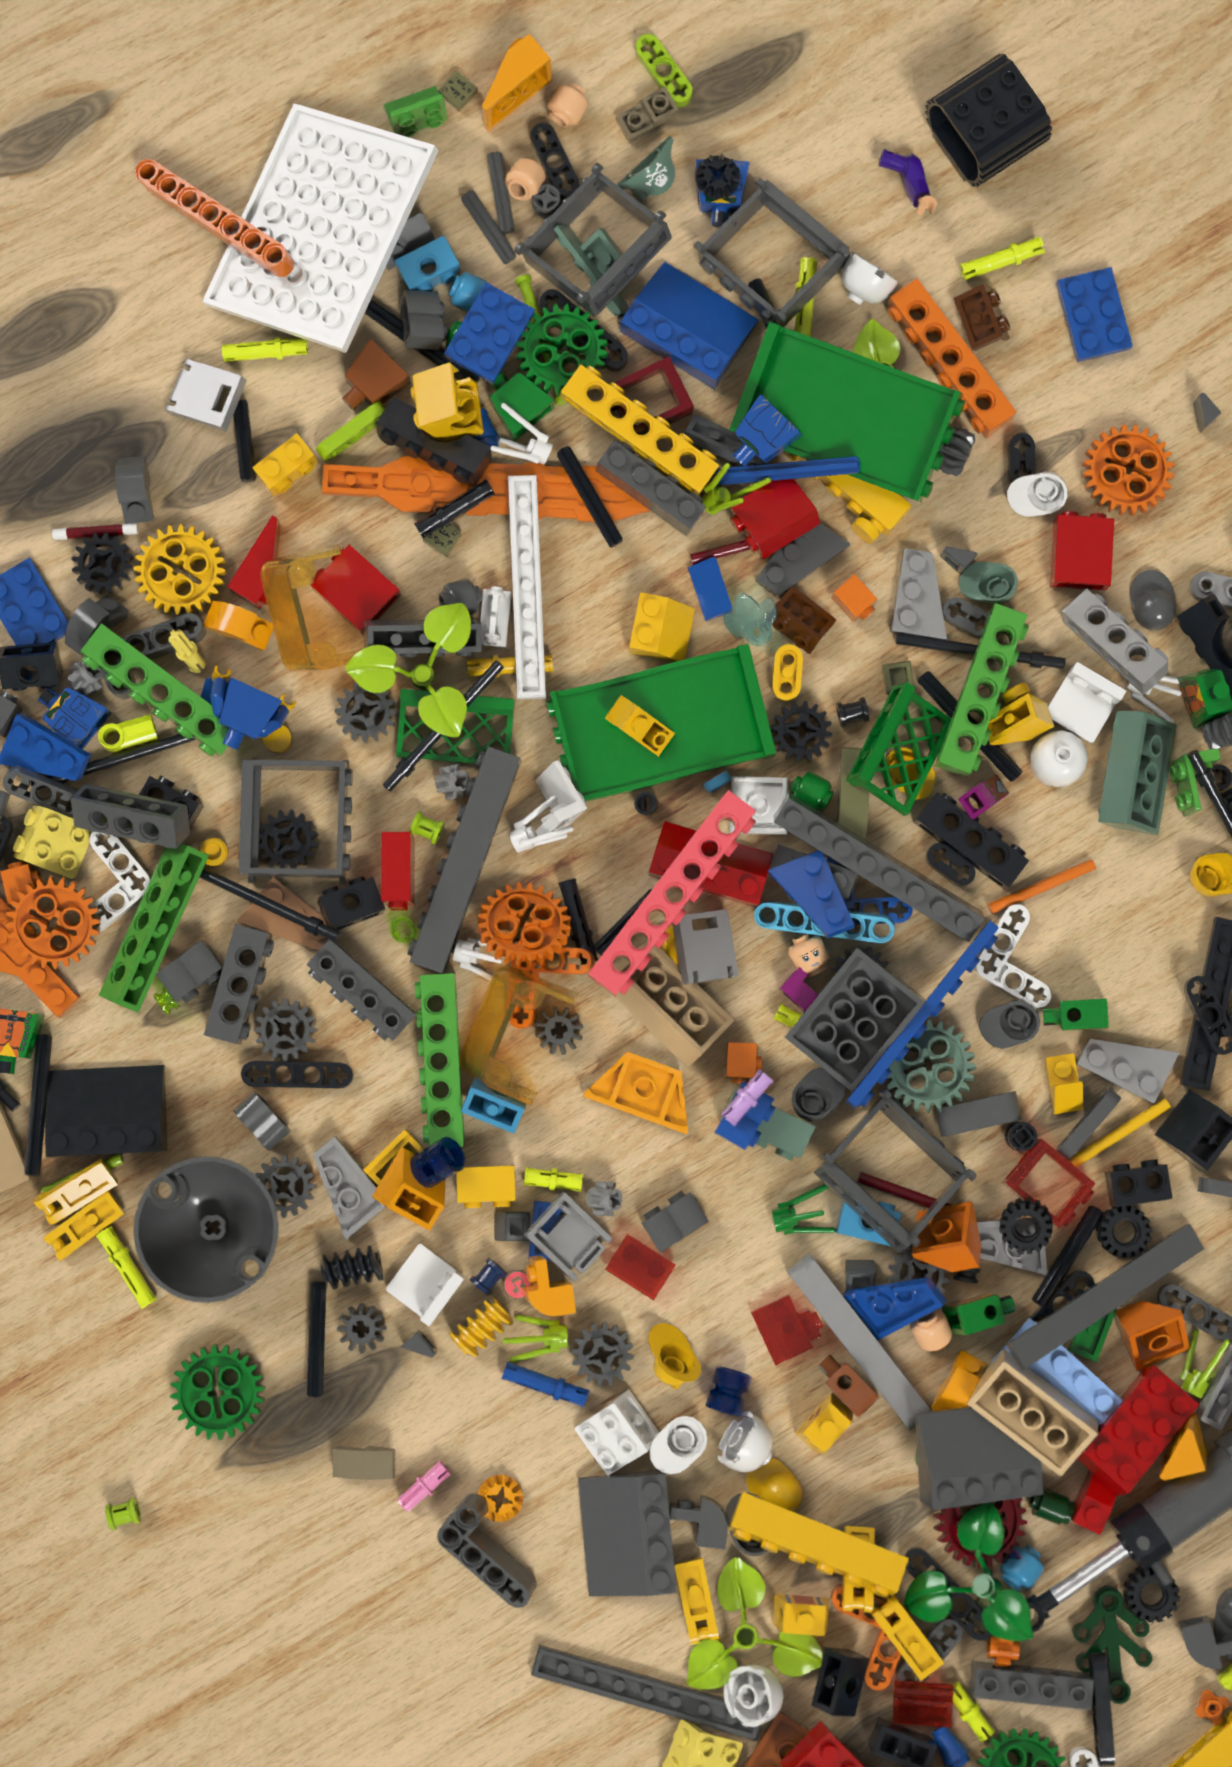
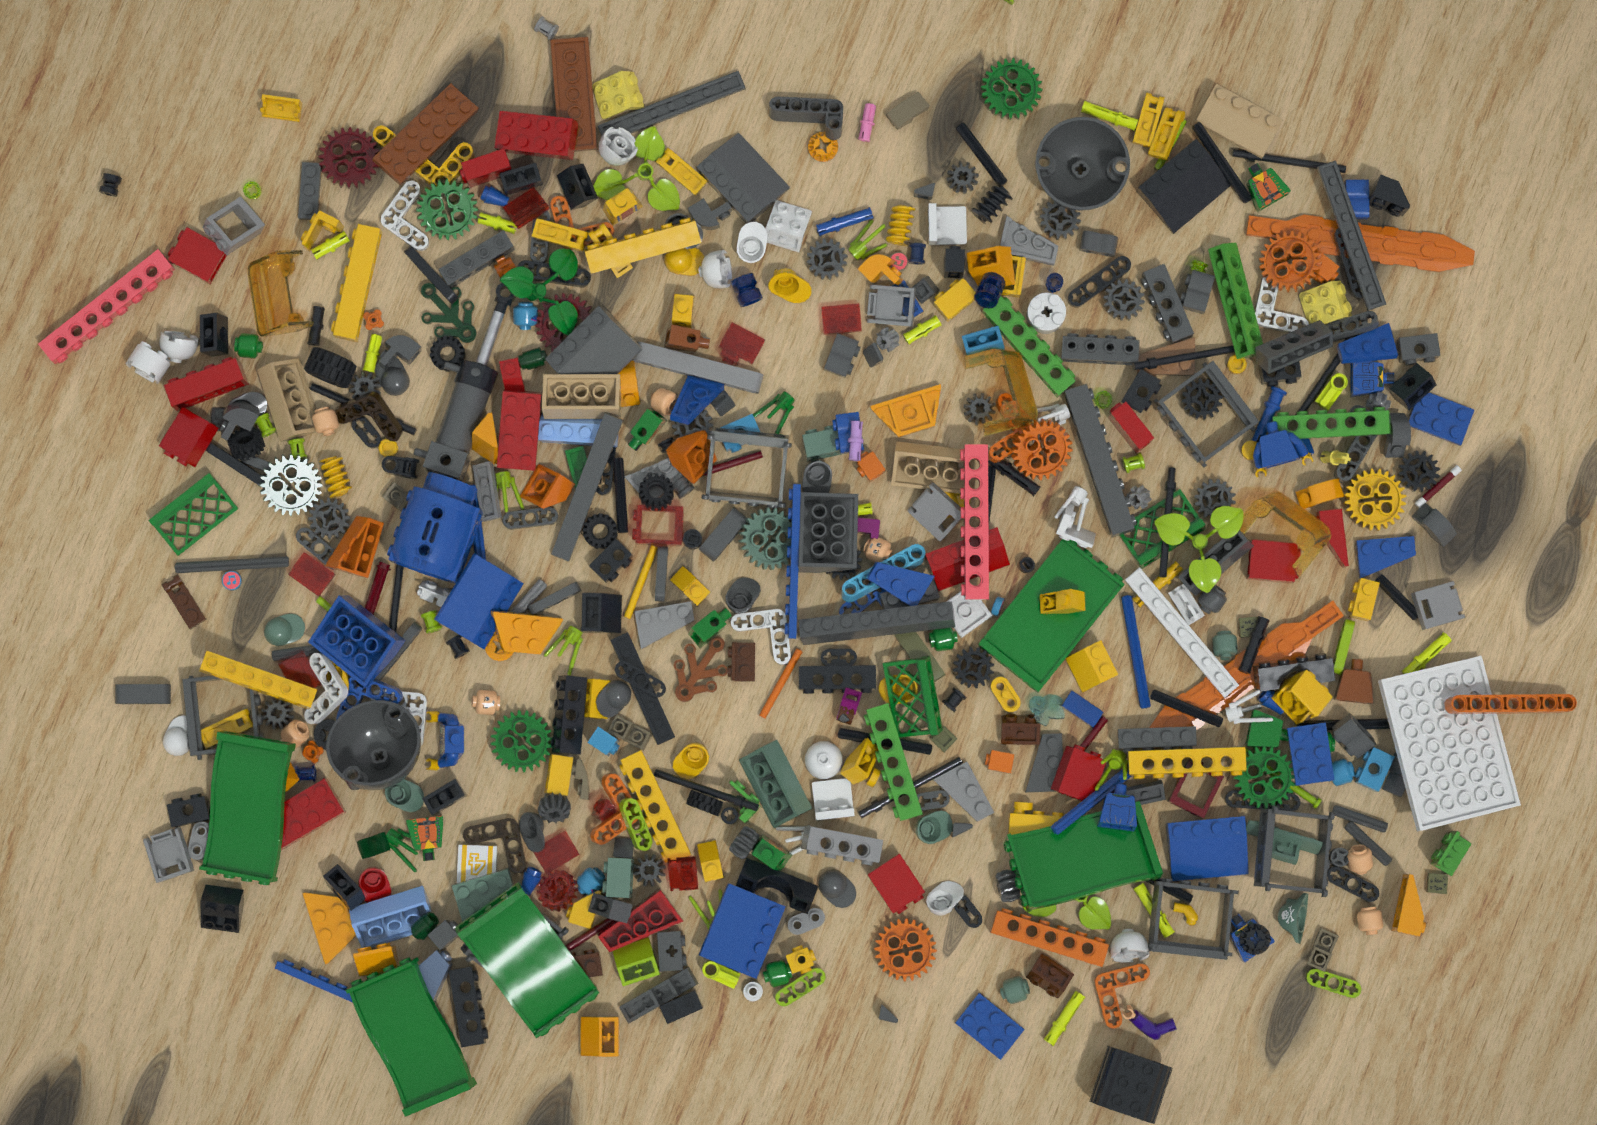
camera: 145 degrees right, 0 degrees up
none -> dark grey wheel [673,476,695,499]
none -> dark orange plant [674,637,728,702]
none -> reddish brown bracket [728,642,755,682]
none -> dark grey slope [863,343,884,367]
none -> black brick [944,246,965,279]
none -> sand green head [1000,976,1030,1004]
none -> white brick [1026,293,1066,334]
none -> clear blue bush [1045,273,1064,293]
none -> orange beam [1094,963,1150,1029]
none -> blue axle [1121,595,1151,709]
none -> yellow arm [1173,902,1198,926]
none -> sand green head [1212,631,1238,660]
none -> blue pin [1251,386,1287,441]
none -> blue wing [1356,536,1416,579]

